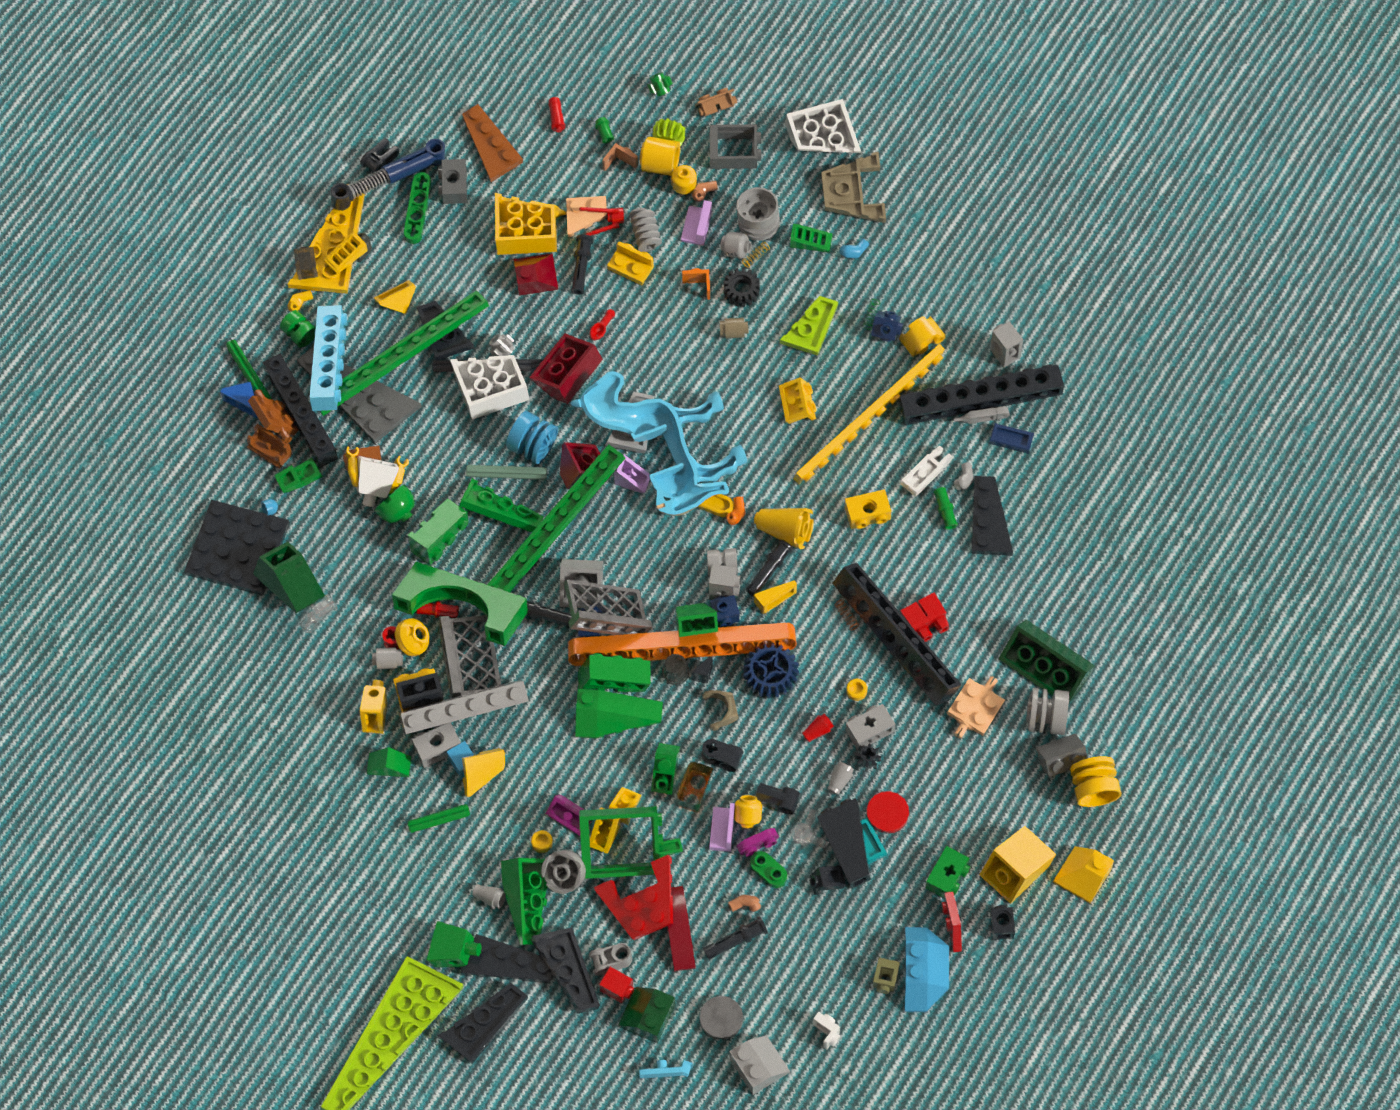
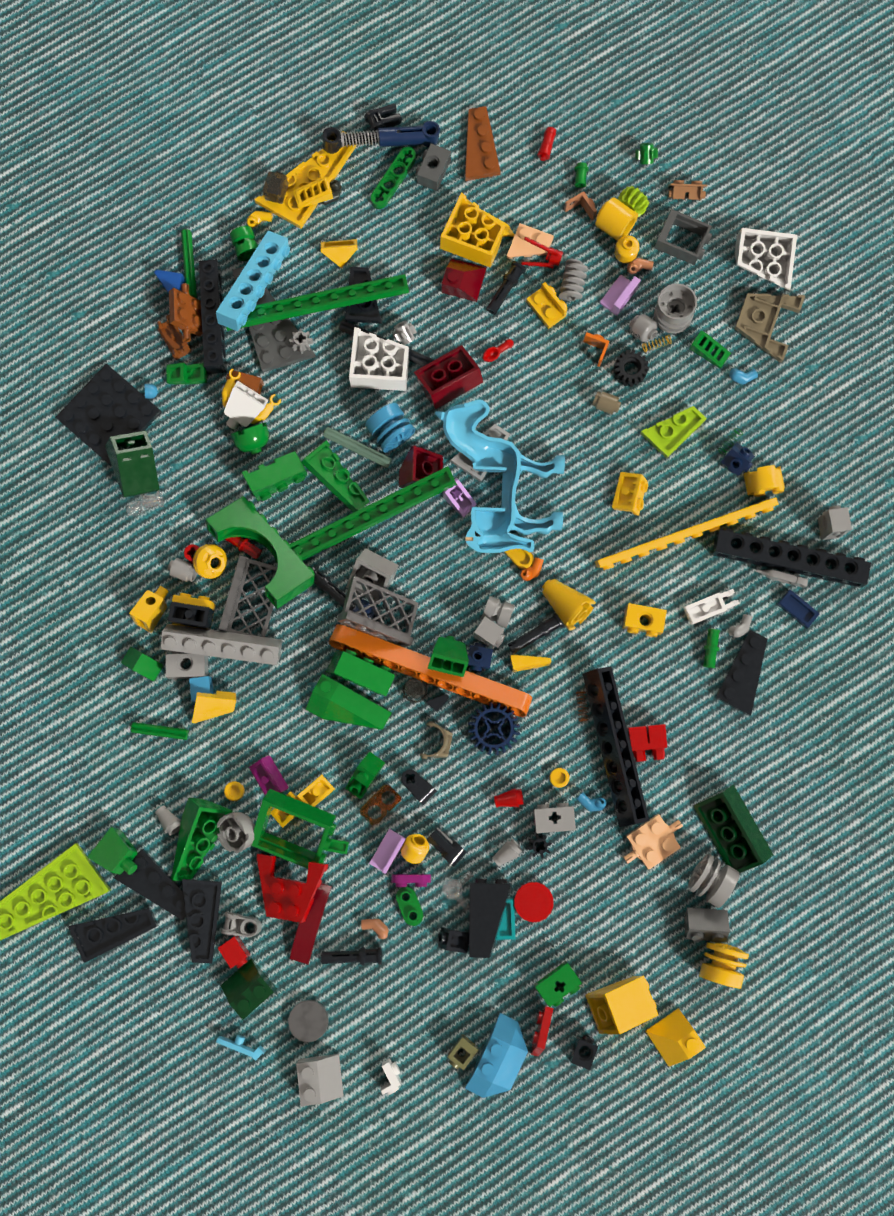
camera: 25 degrees right, 15 degrees up
none -> light grey gear [289,329,313,354]
none -> dark azure arm [576,792,606,812]

